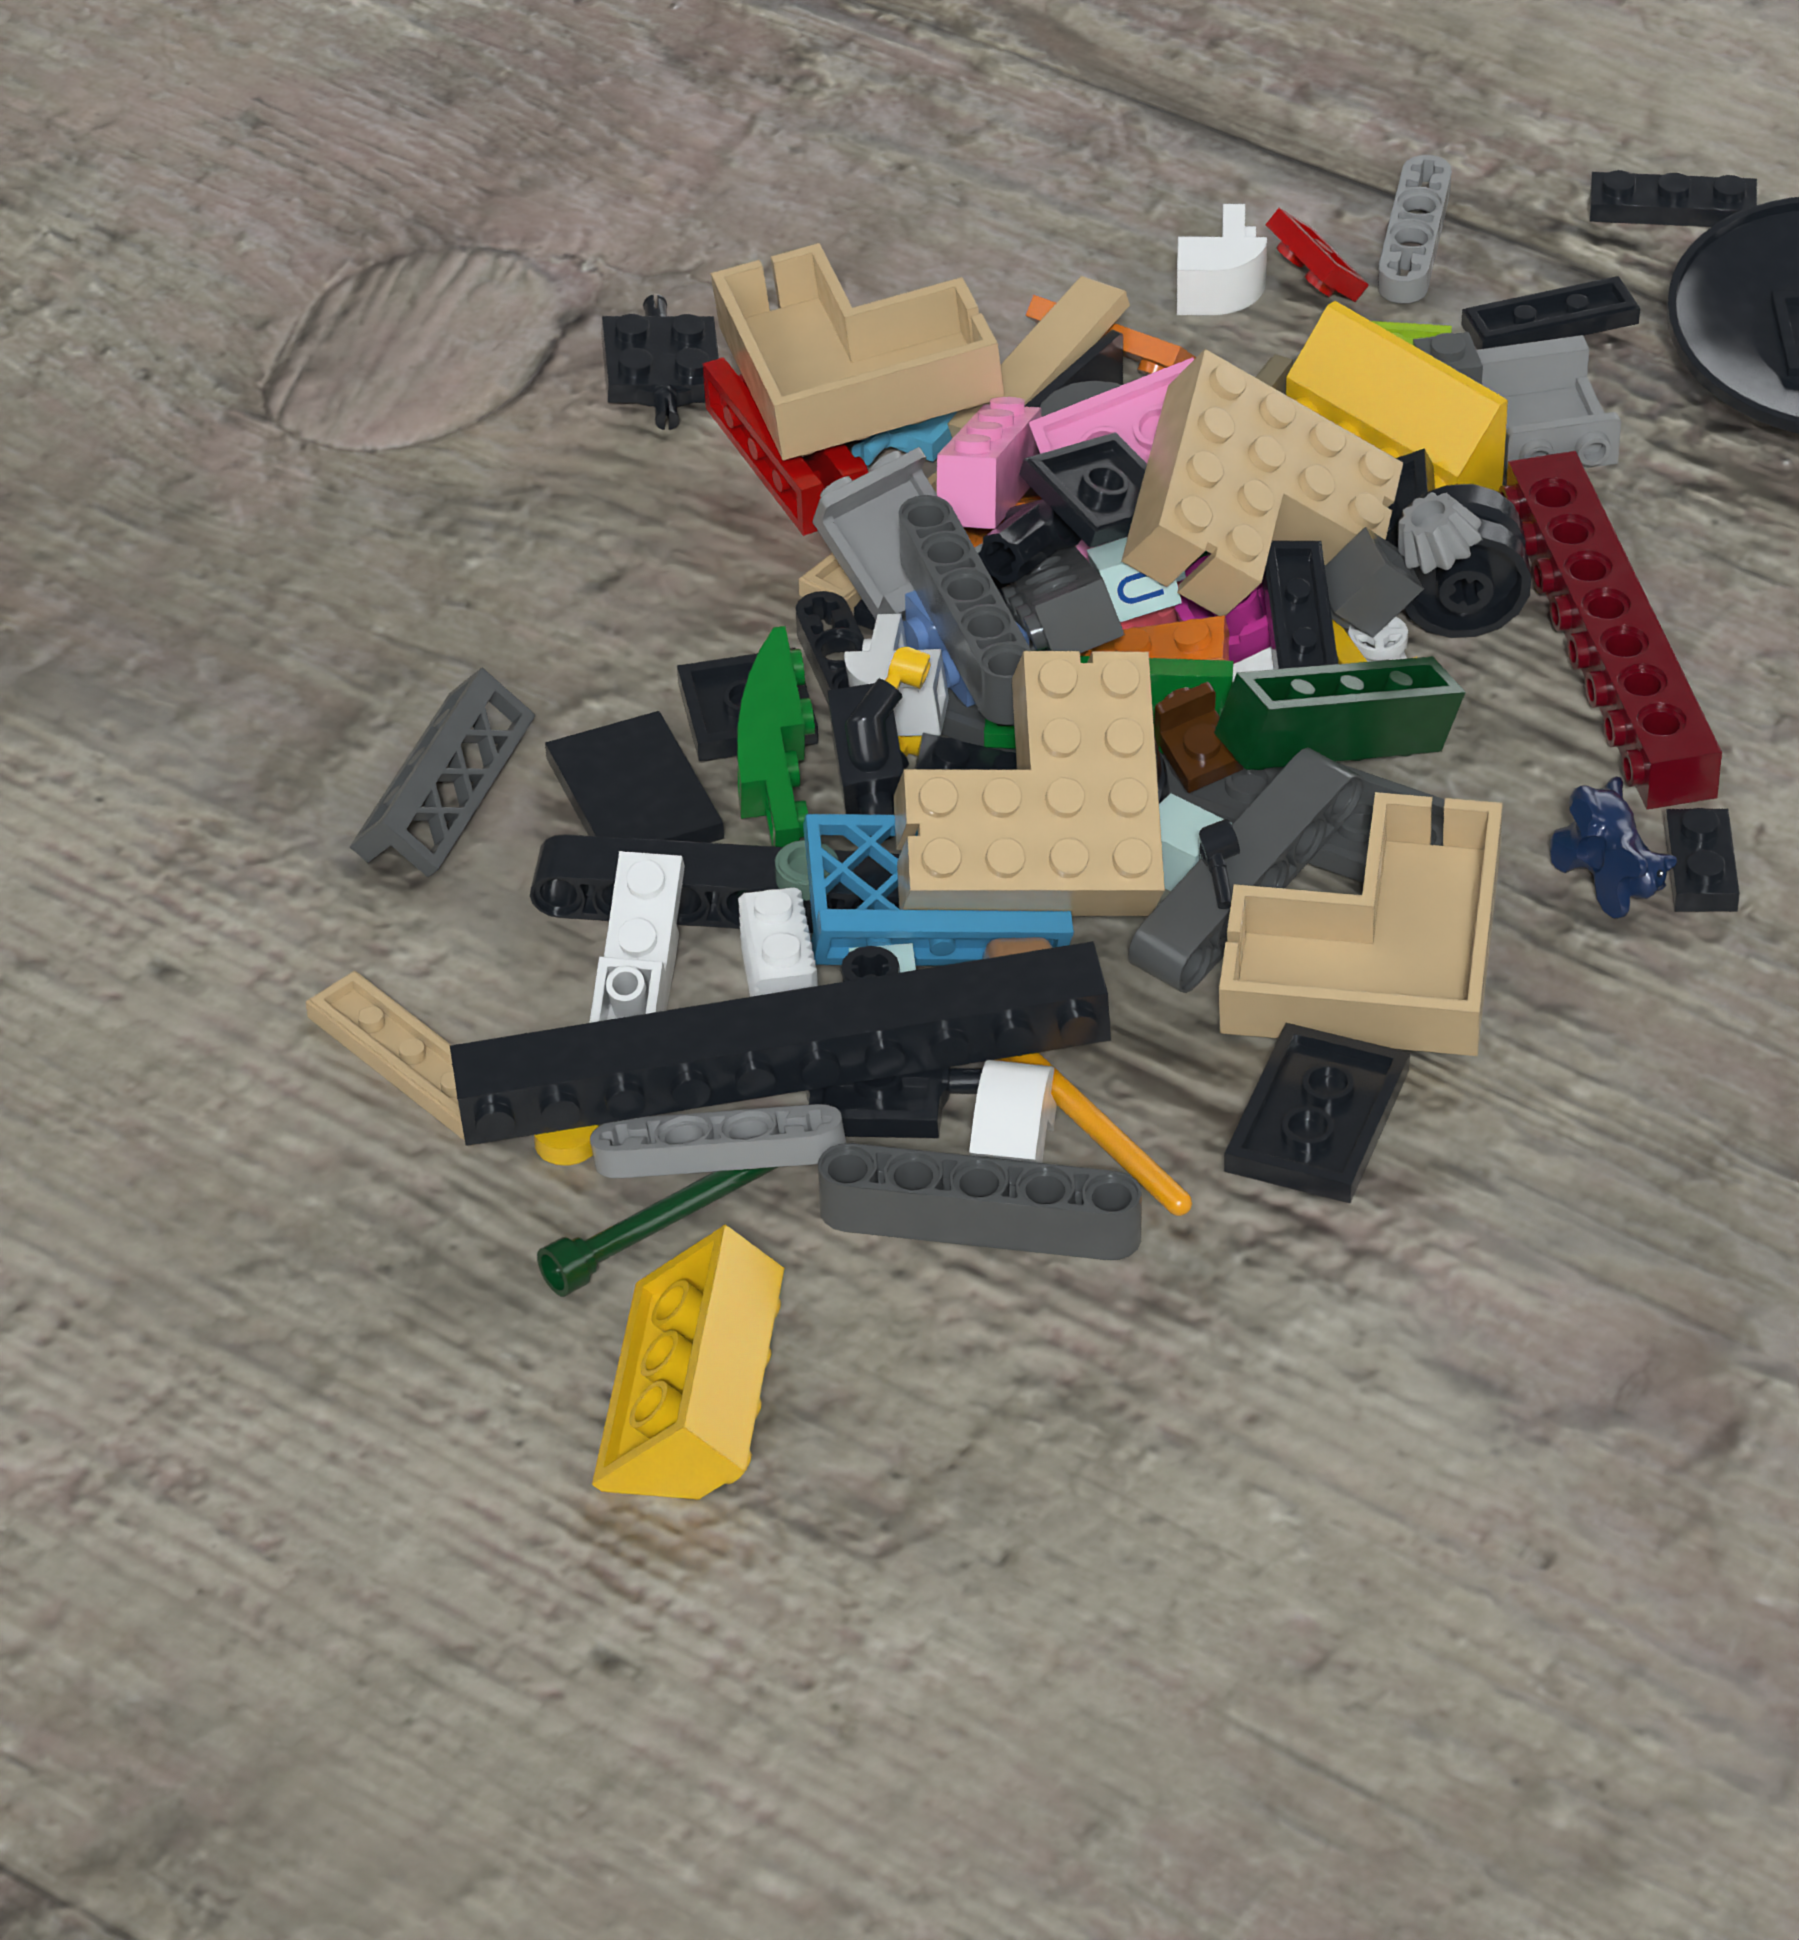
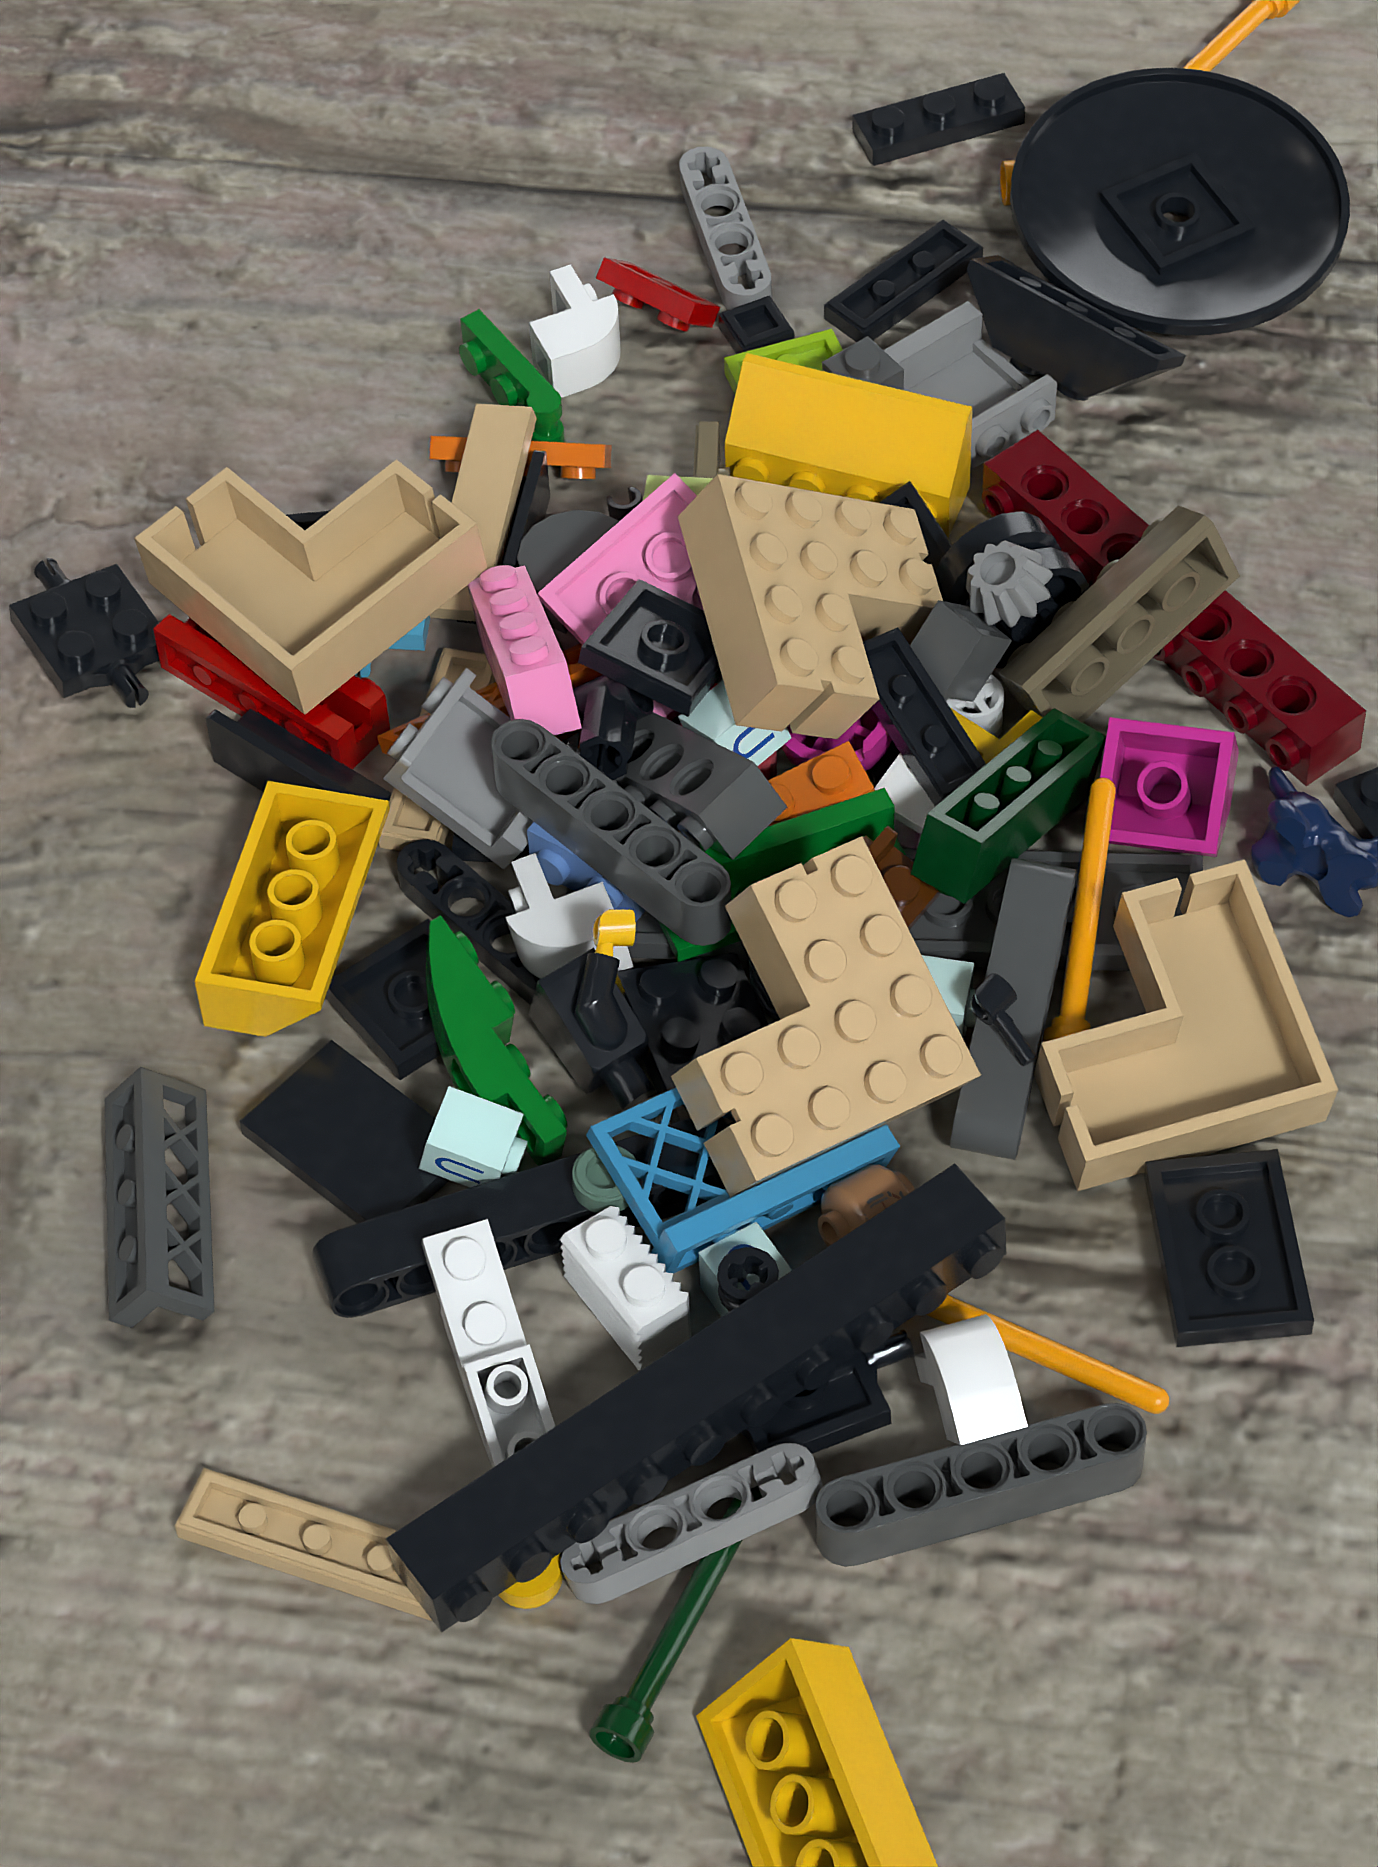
camera: 25 degrees left, 10 degrees up
none -> yellow slope [194,781,390,1037]
none -> black panel [205,709,391,801]
none -> light aqua brick [419,1086,528,1188]
none -> green plate [459,309,564,442]
none -> black tile [718,295,795,354]
none -> black wedge [966,255,1186,401]
none -> dark tan slope [998,505,1240,723]
none -> light orange piece [1042,778,1116,1042]
none -> dark pink slope [1100,717,1239,857]

